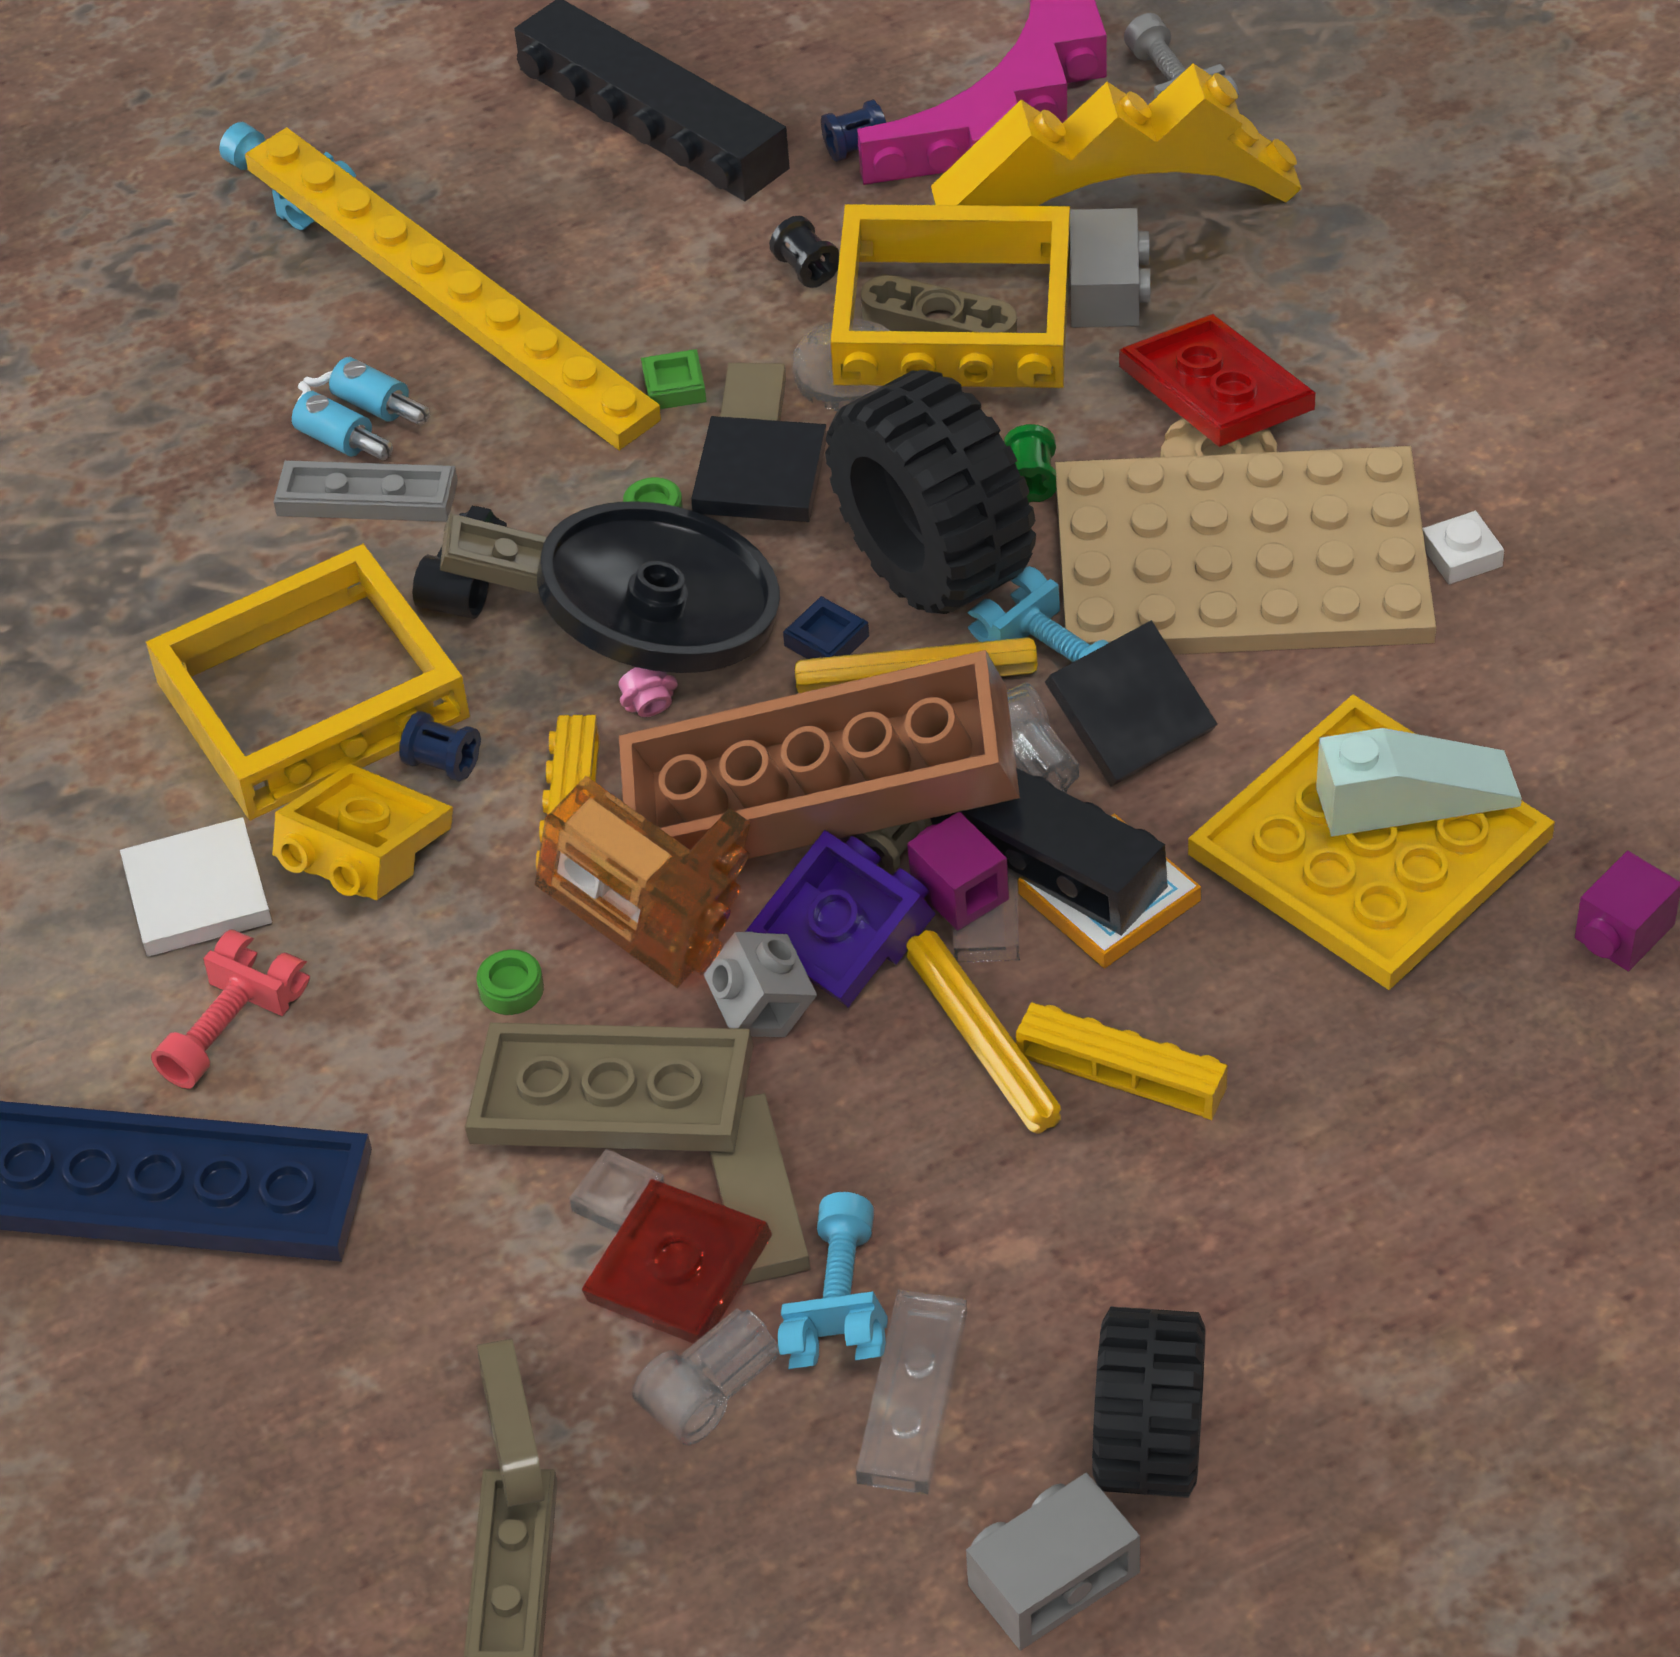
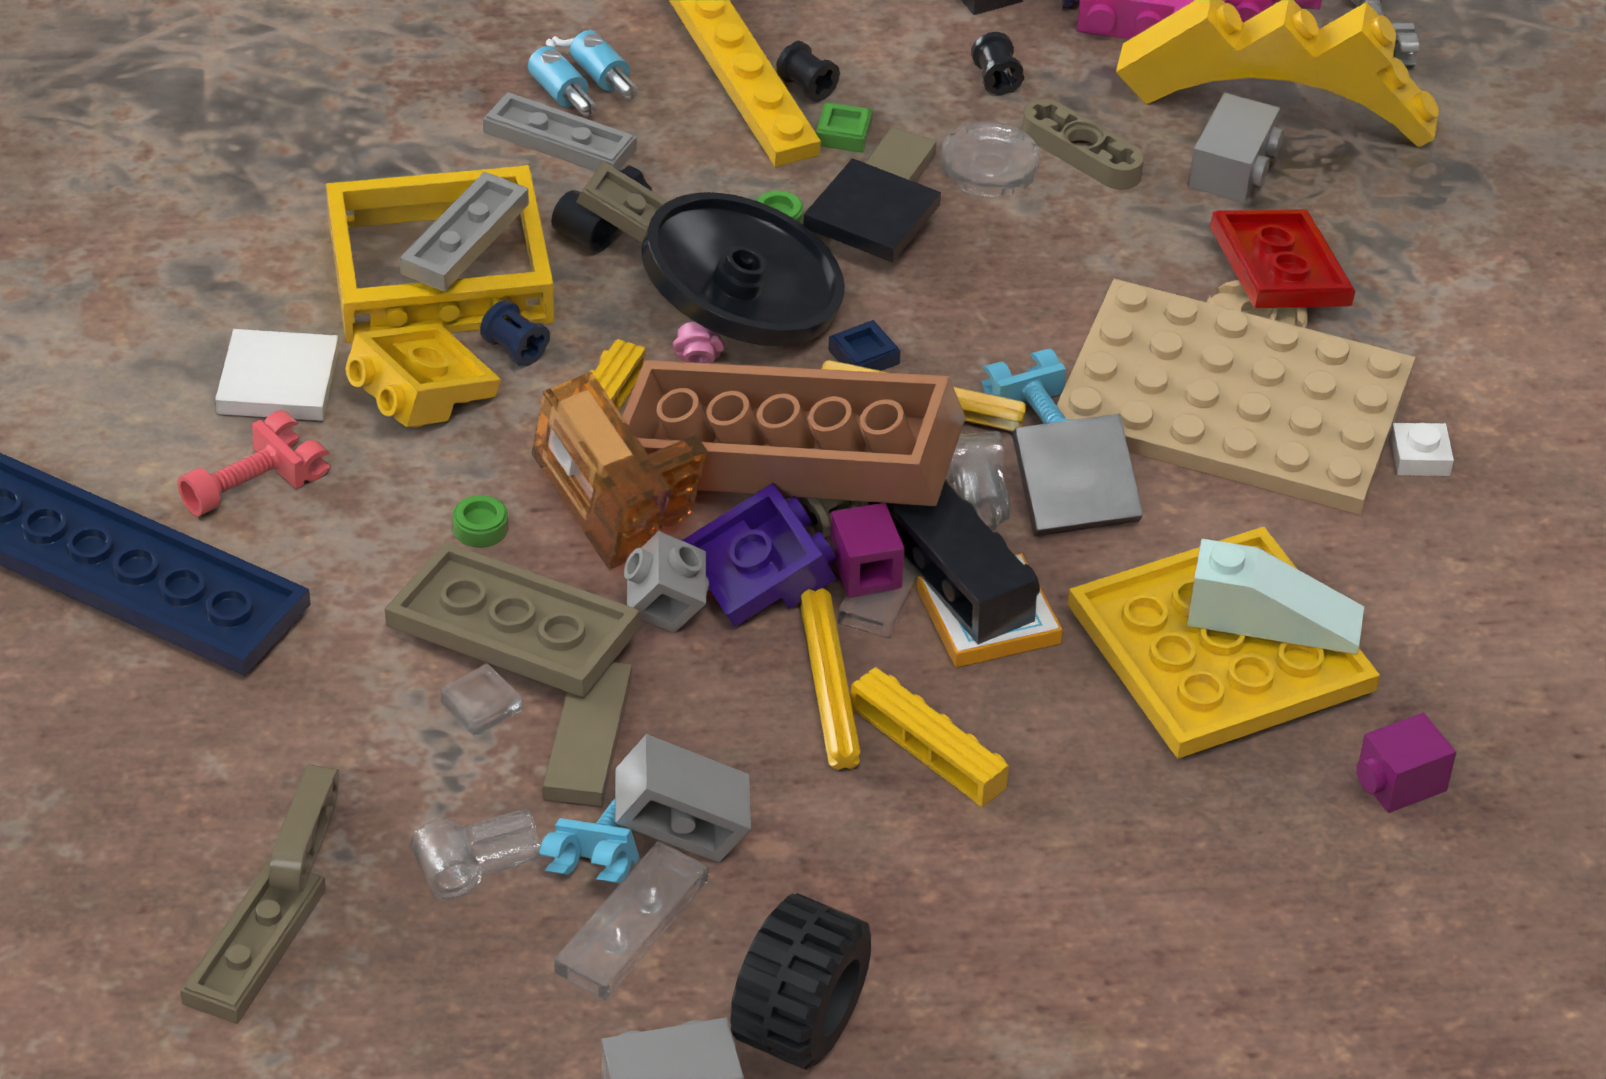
camera: 15 degrees right, 5 degrees down
clear red tile [581,1178,772,1348] -> none
black tyre [825,370,1036,614] -> none
yellow window [831,204,1070,388] -> none
green bush [1004,424,1056,503] -> none
none -> light grey plate [399,171,529,292]
none -> light grey brick [615,734,751,863]
none -> black bush [776,41,840,102]

